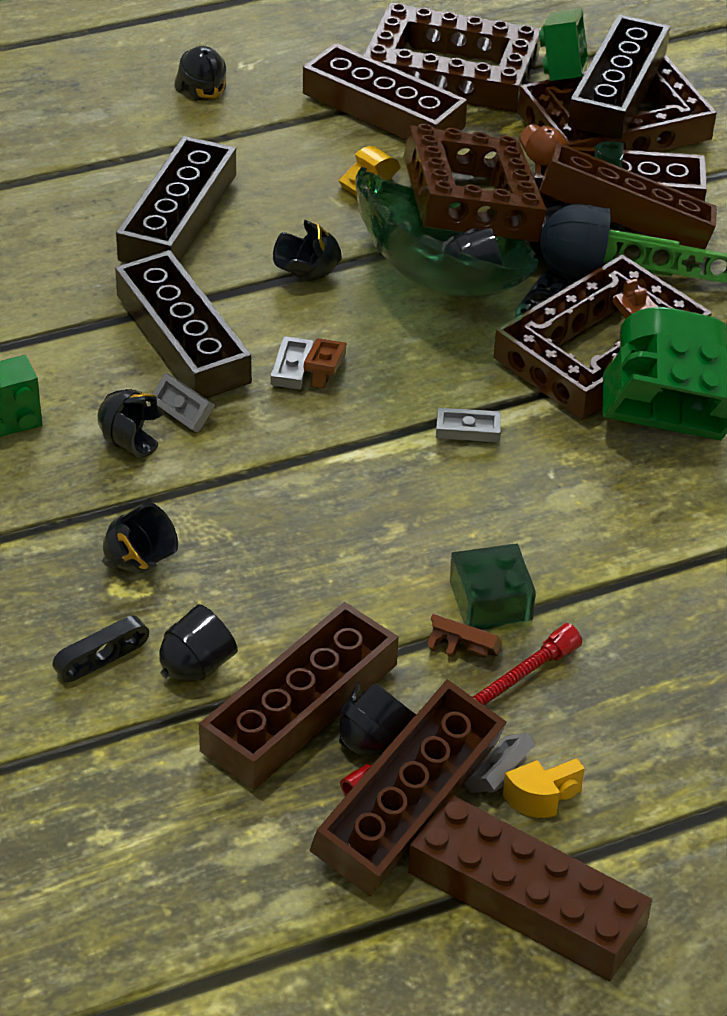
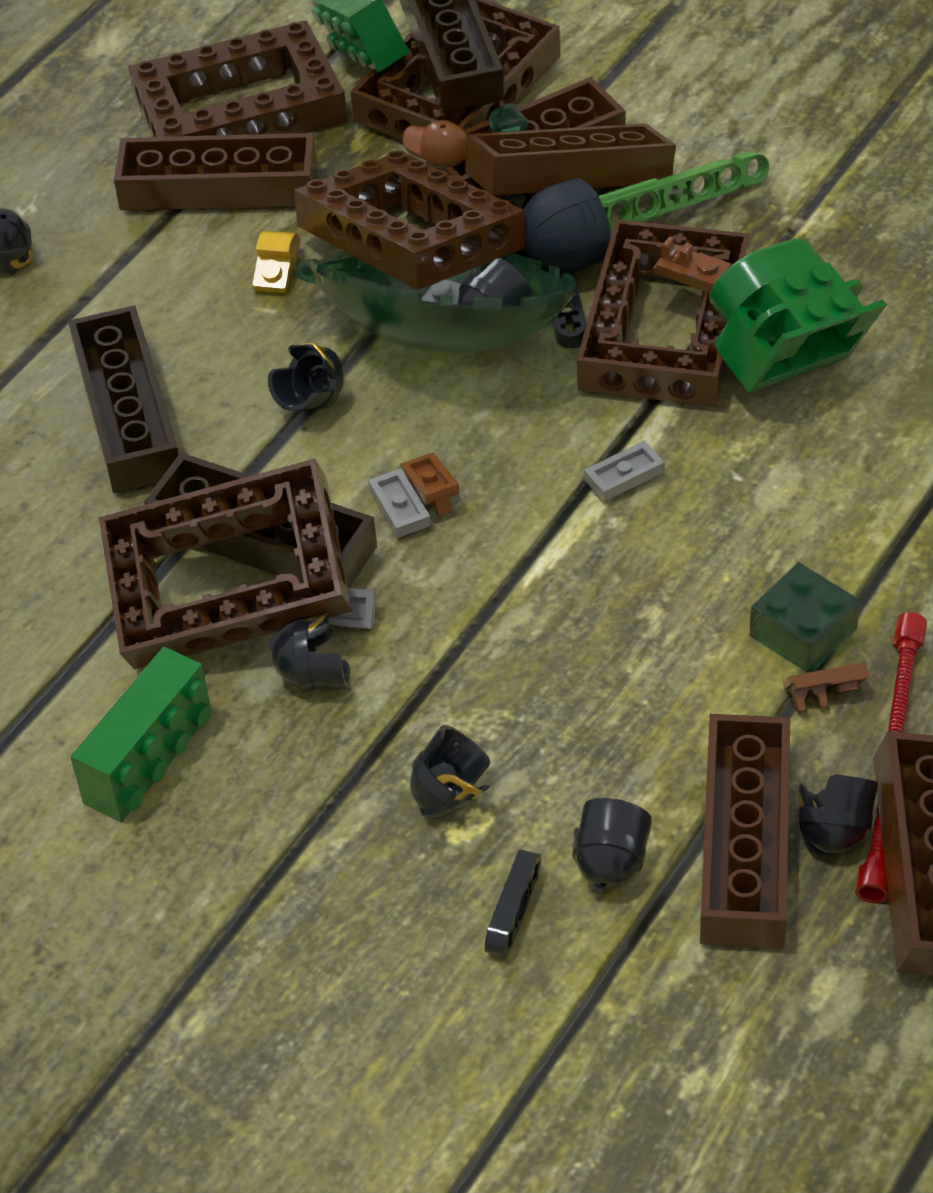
camera: 30 degrees left, 5 degrees up
none -> reddish brown brick [99,459,353,670]

